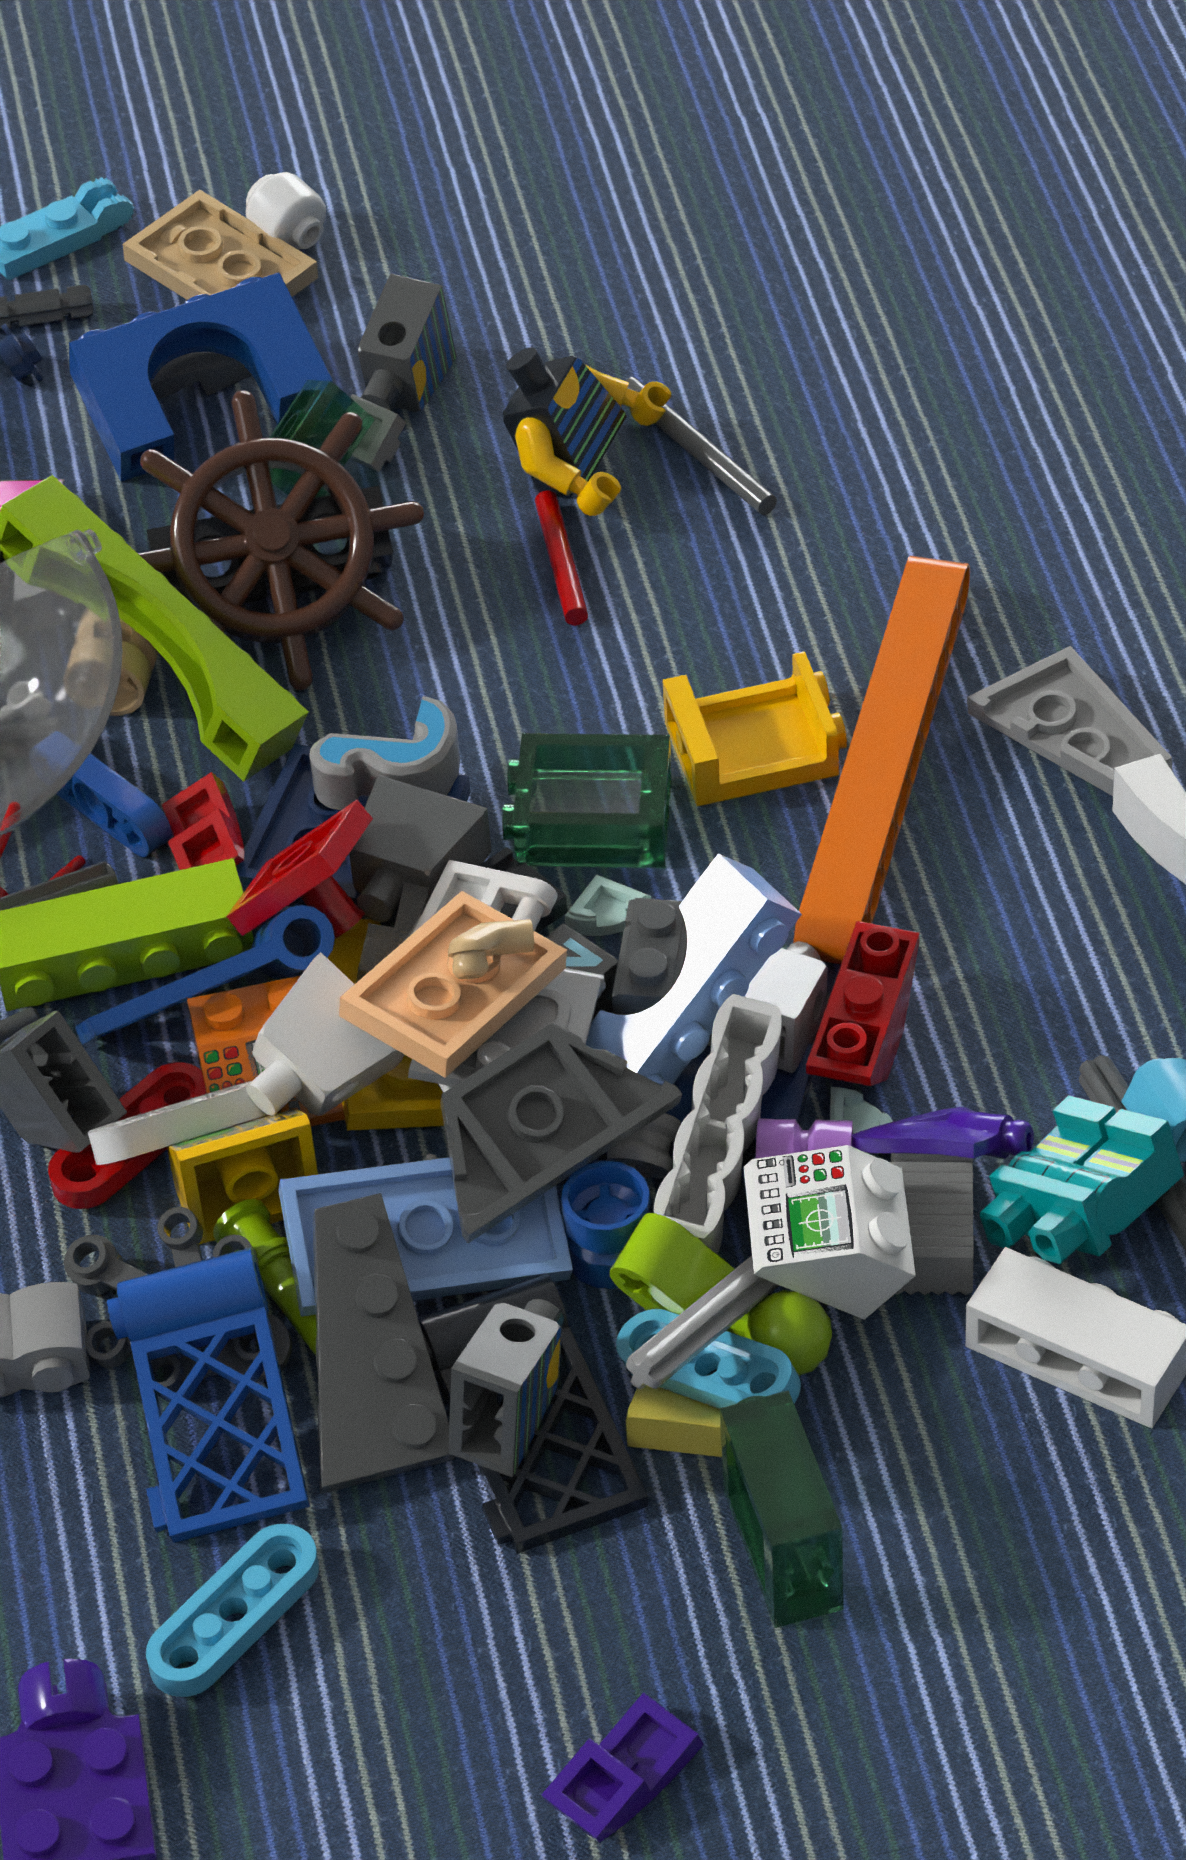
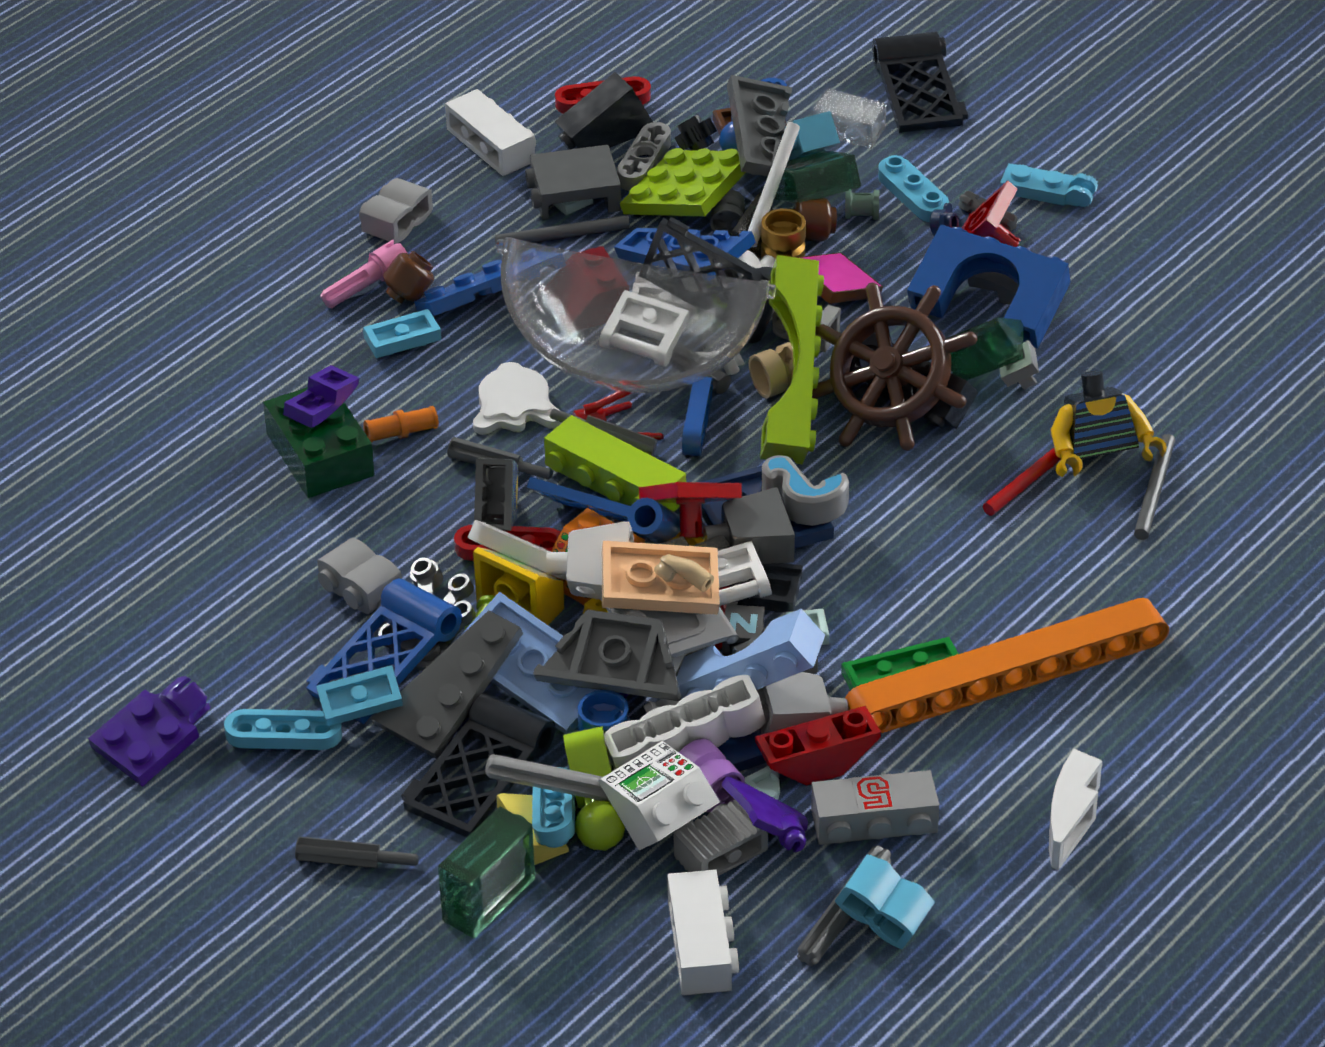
camera: 50 degrees right, 5 degrees down
tan piece [123,190,318,300] -> none
red slope [162,772,244,870] -> none
white head [246,172,326,250] -> none
dark grey torso [358,274,457,412] -> none
dark grey torso [448,1299,564,1477] -> none
clear green window [502,733,672,868] -> none
dark purple slope [541,1692,704,1843] -> none
yellow panel [663,651,847,807] -> none
light grey wing [967,646,1172,796] -> none
teal hips [980,1095,1184,1264] -> none
none -> dark grey axle [295,836,419,868]
none -> medium azure plate [316,665,403,726]
none -> light grey brick [811,770,939,845]
none -> green tile [841,637,959,691]
none -> red tile [962,180,1021,247]

